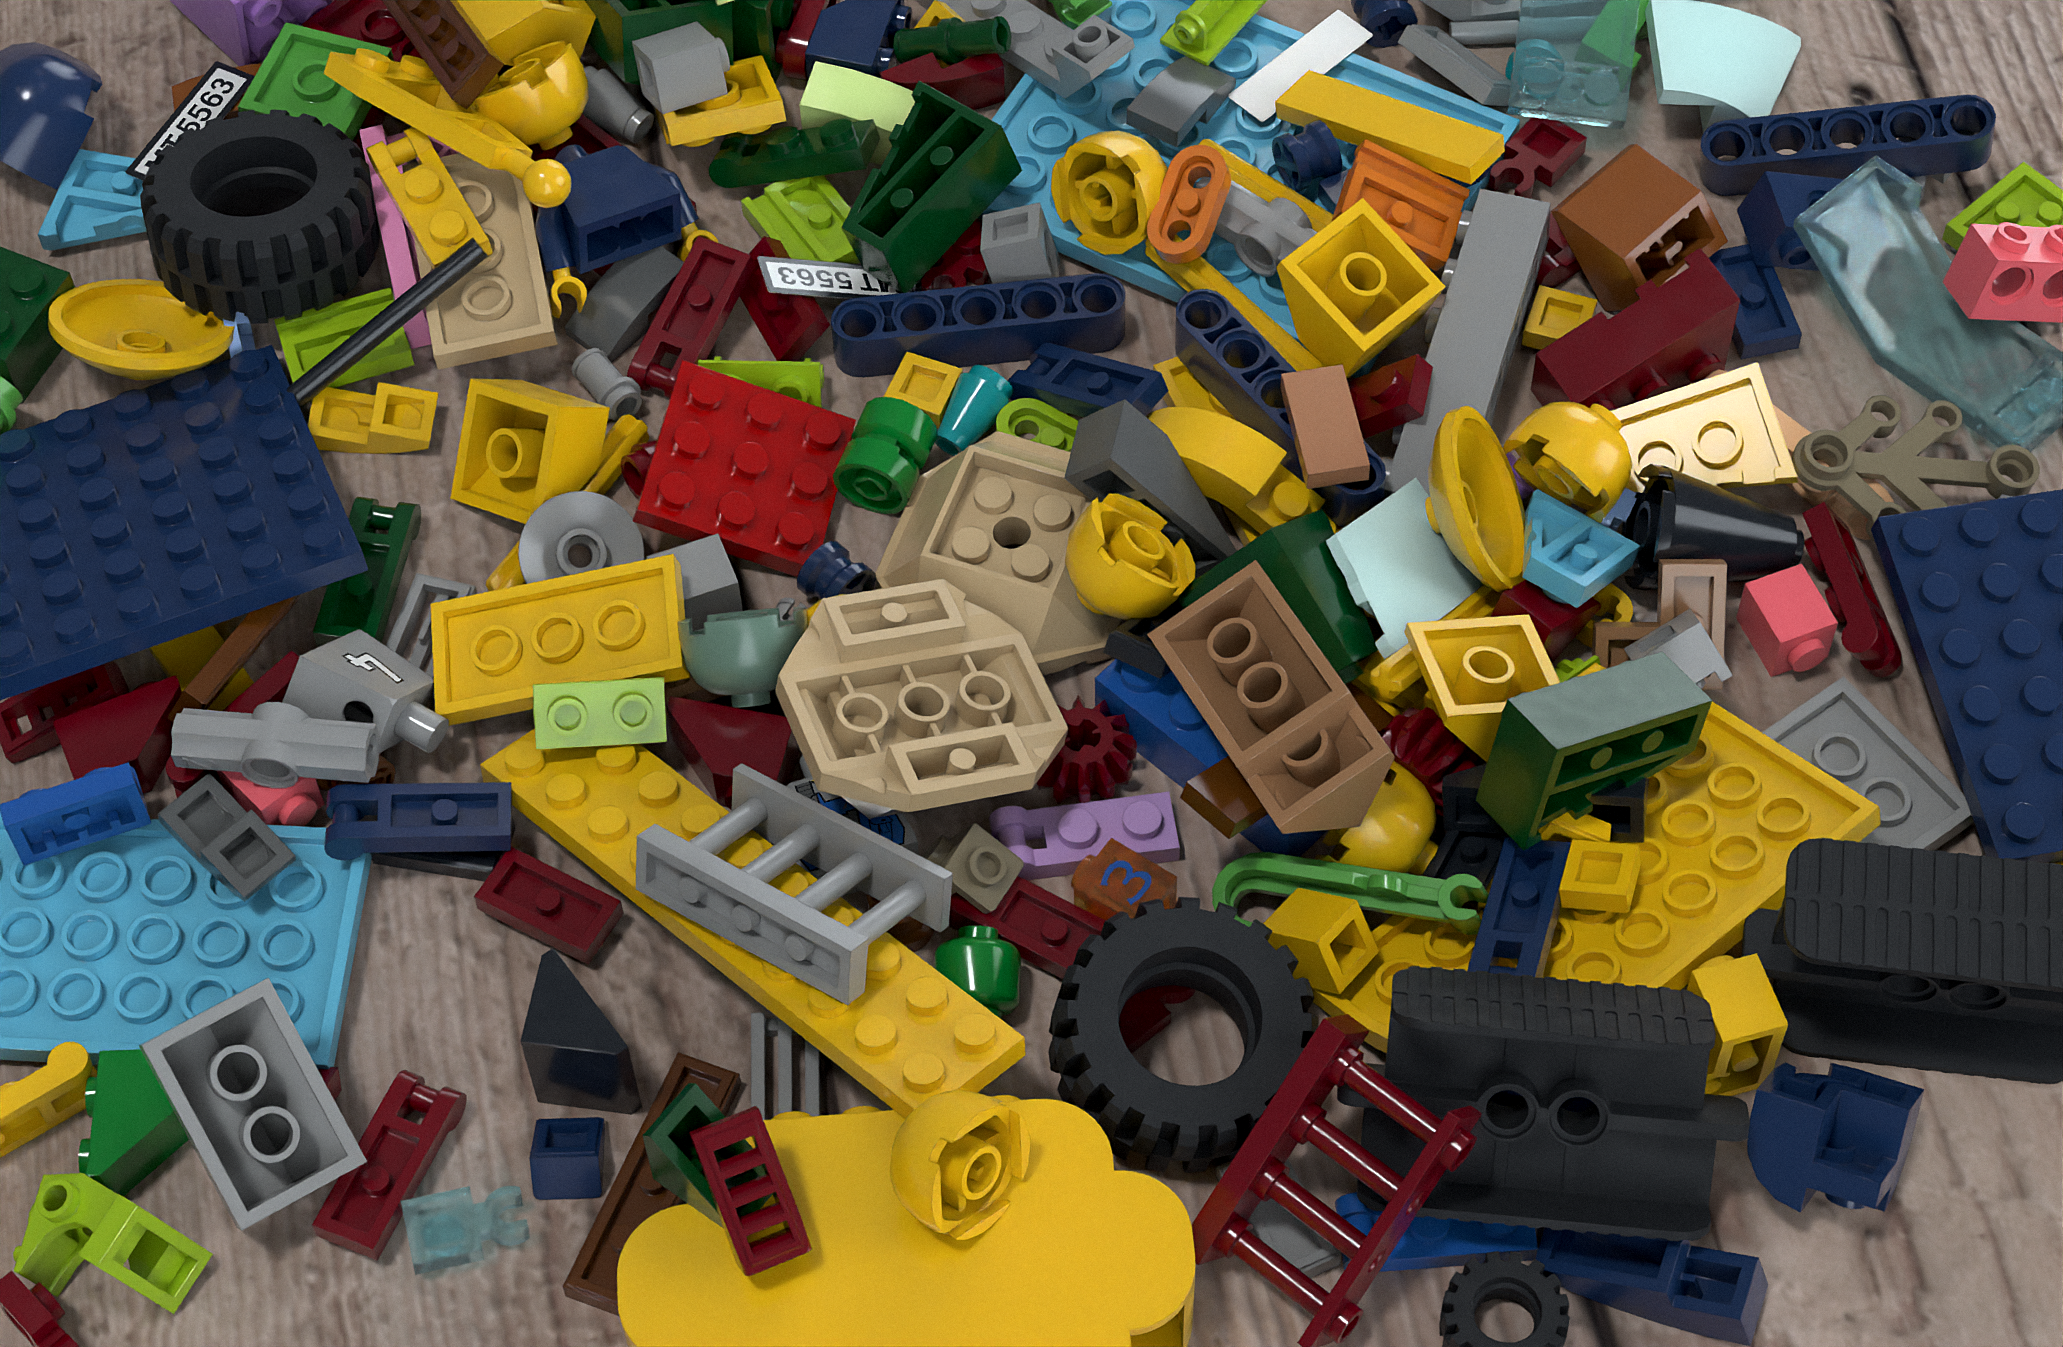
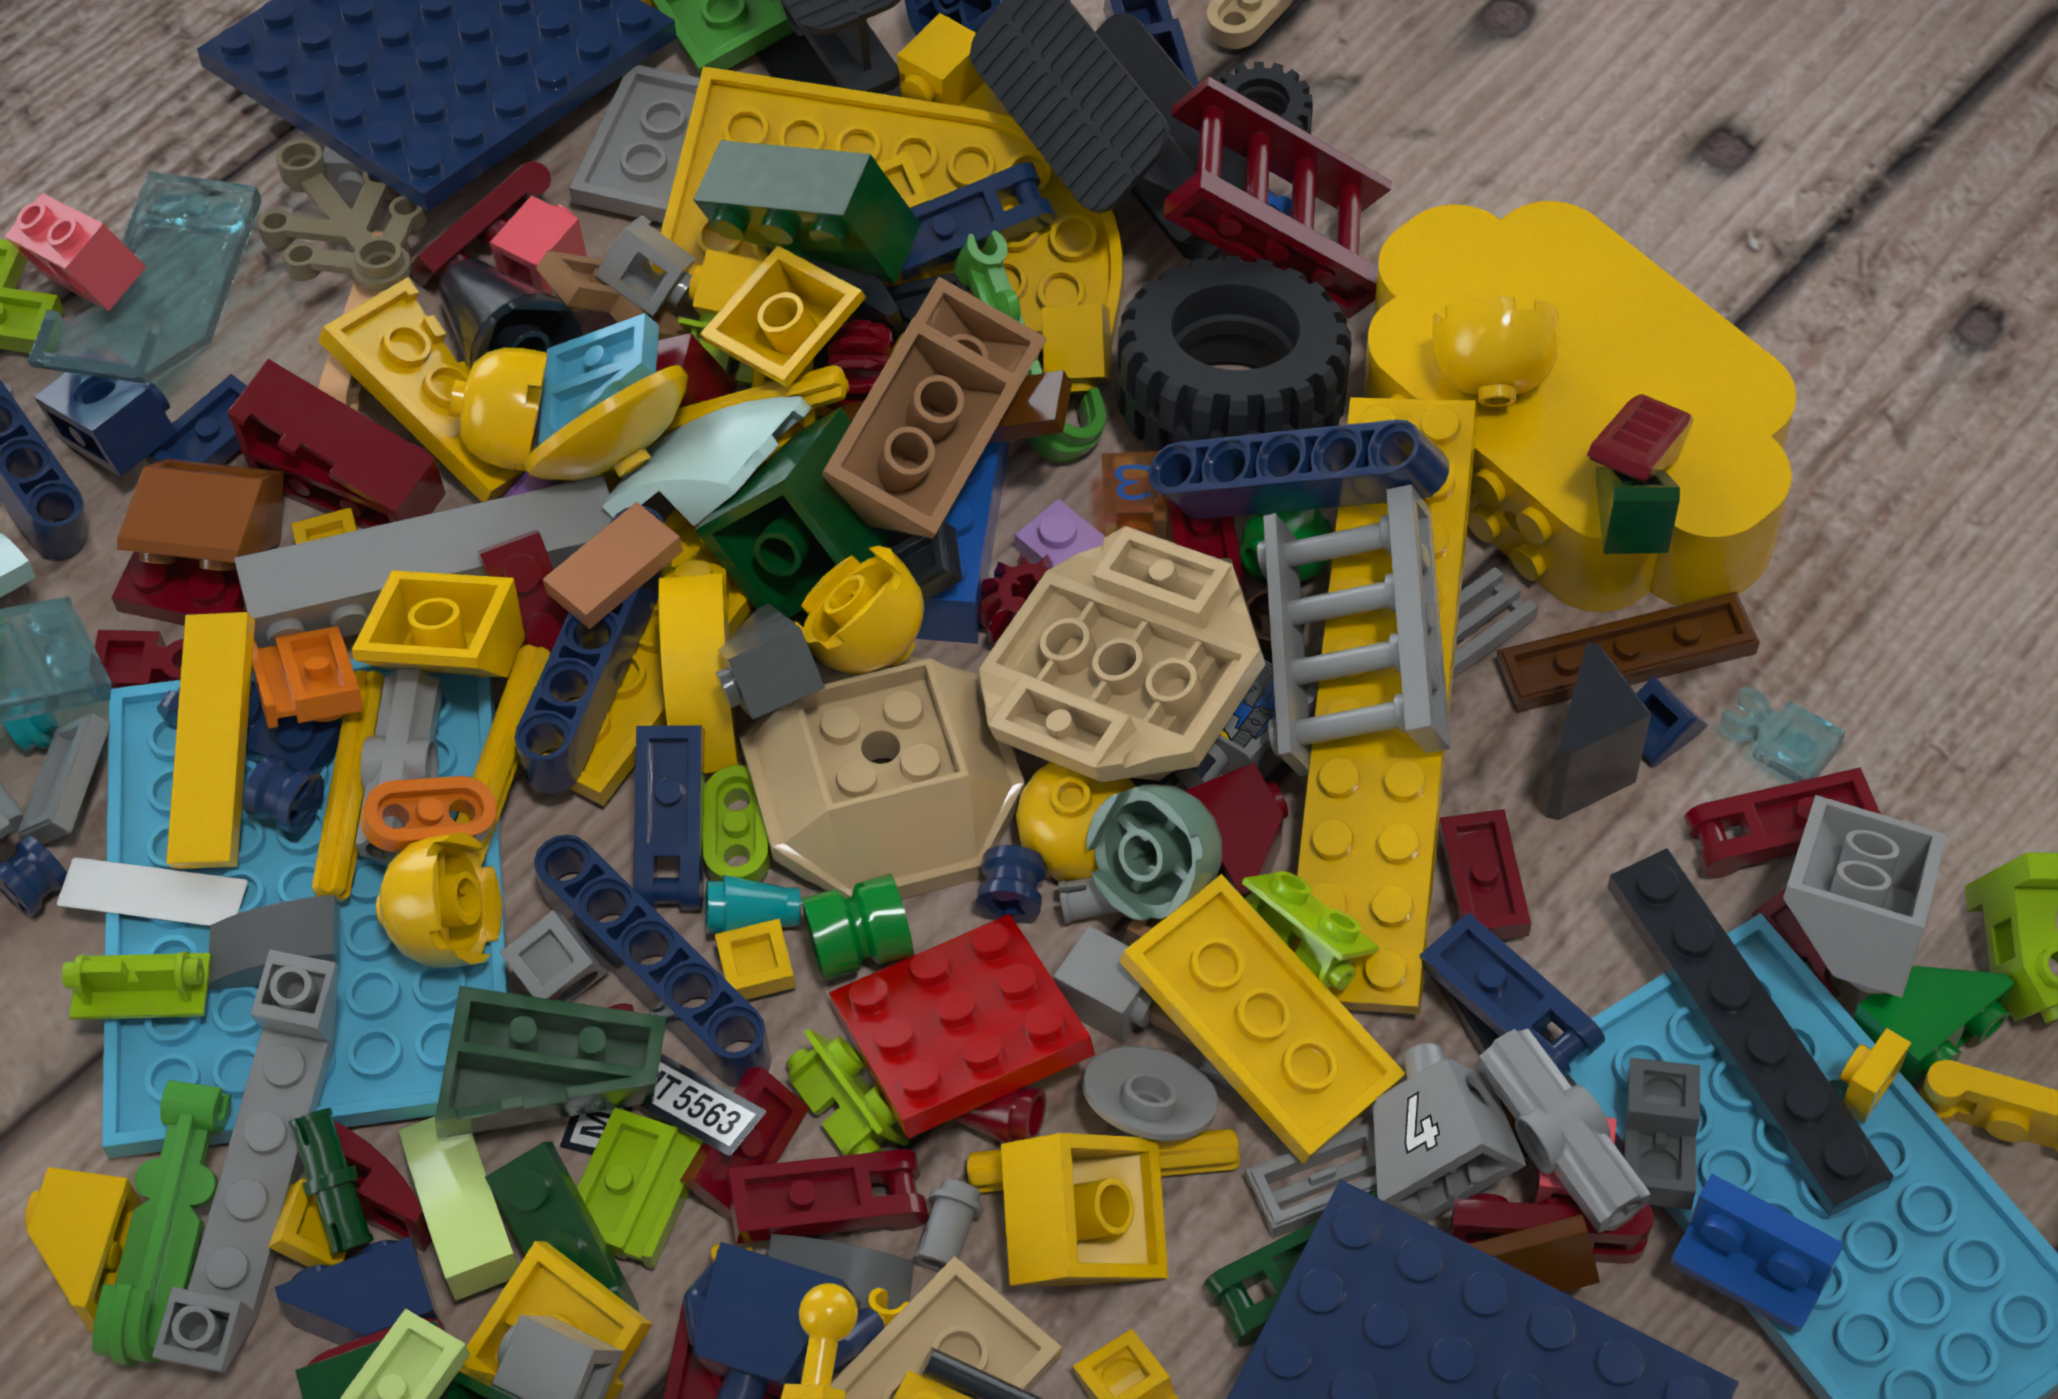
camera: 125 degrees left, 0 degrees up
dark red slope [52,675,182,794] -> none
none -> dark blue beam [1149,419,1449,519]
none -> black plate [1607,848,1894,1217]
none -> yellow plate [1840,1028,1911,1124]

